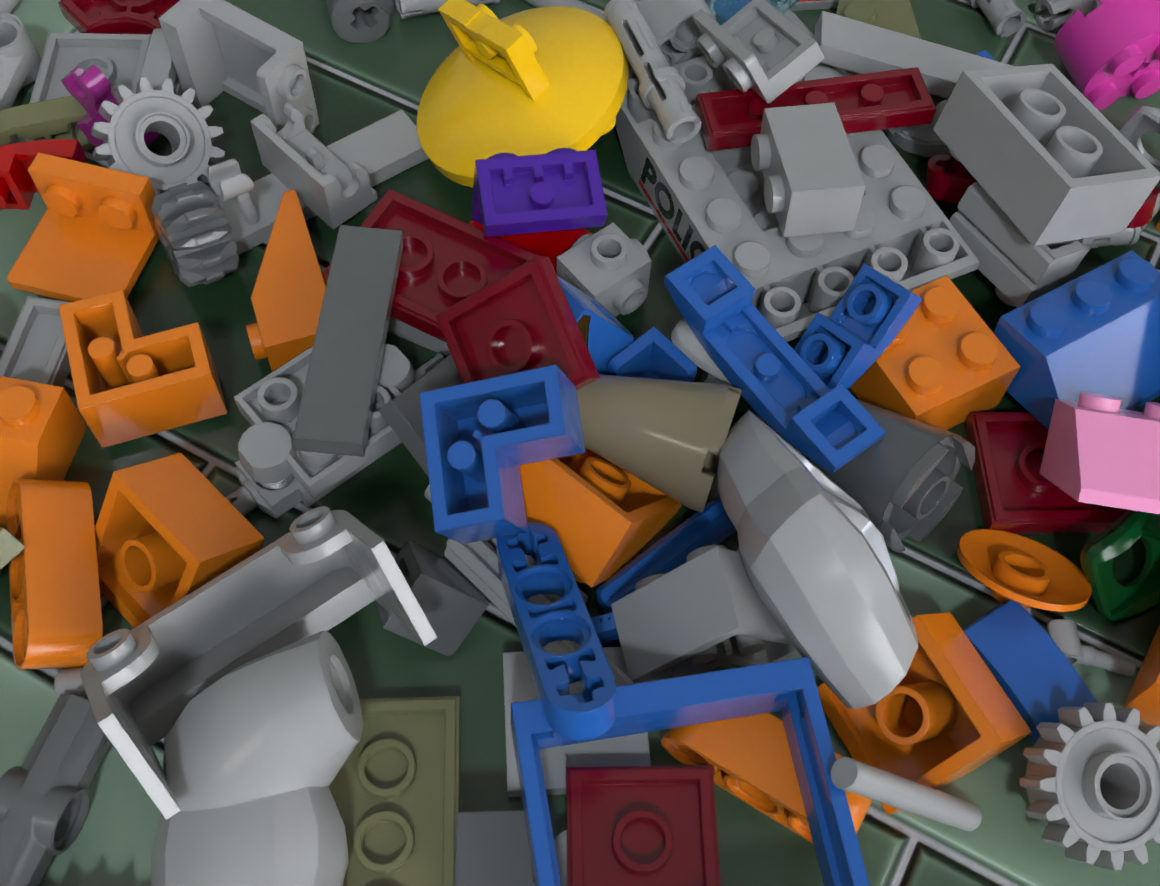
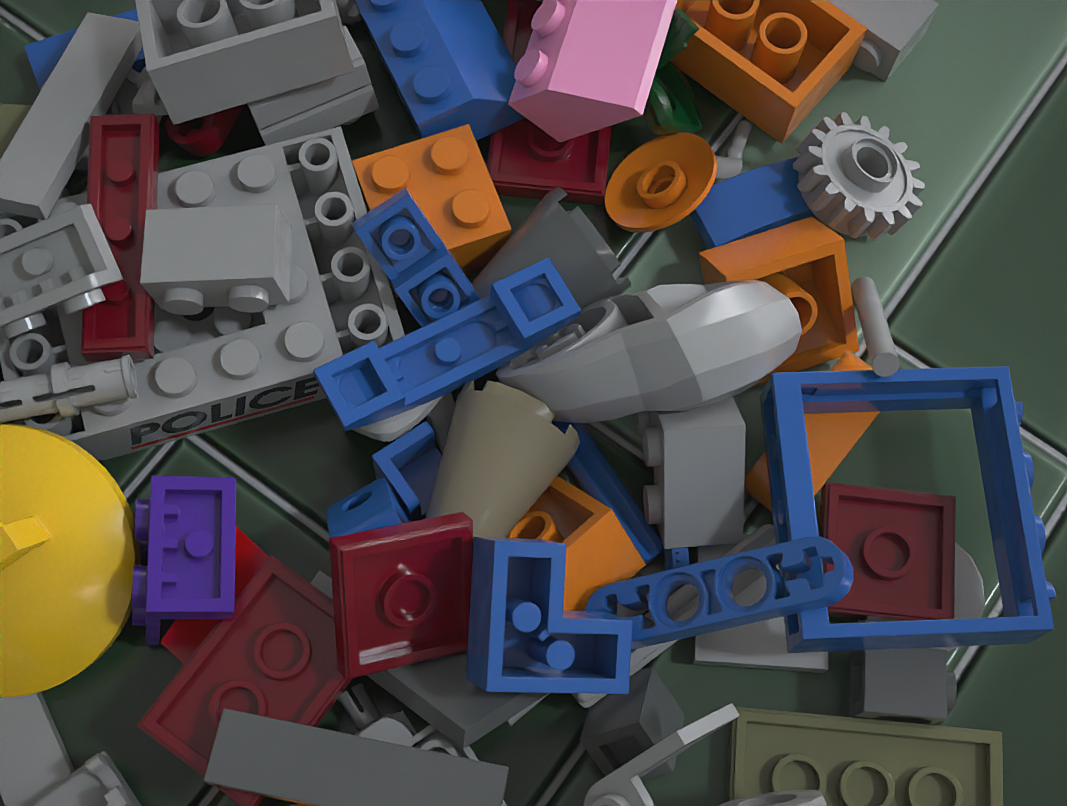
camera: 85 degrees left, 10 degrees up
light grey brick [556,222,652,317] -> none

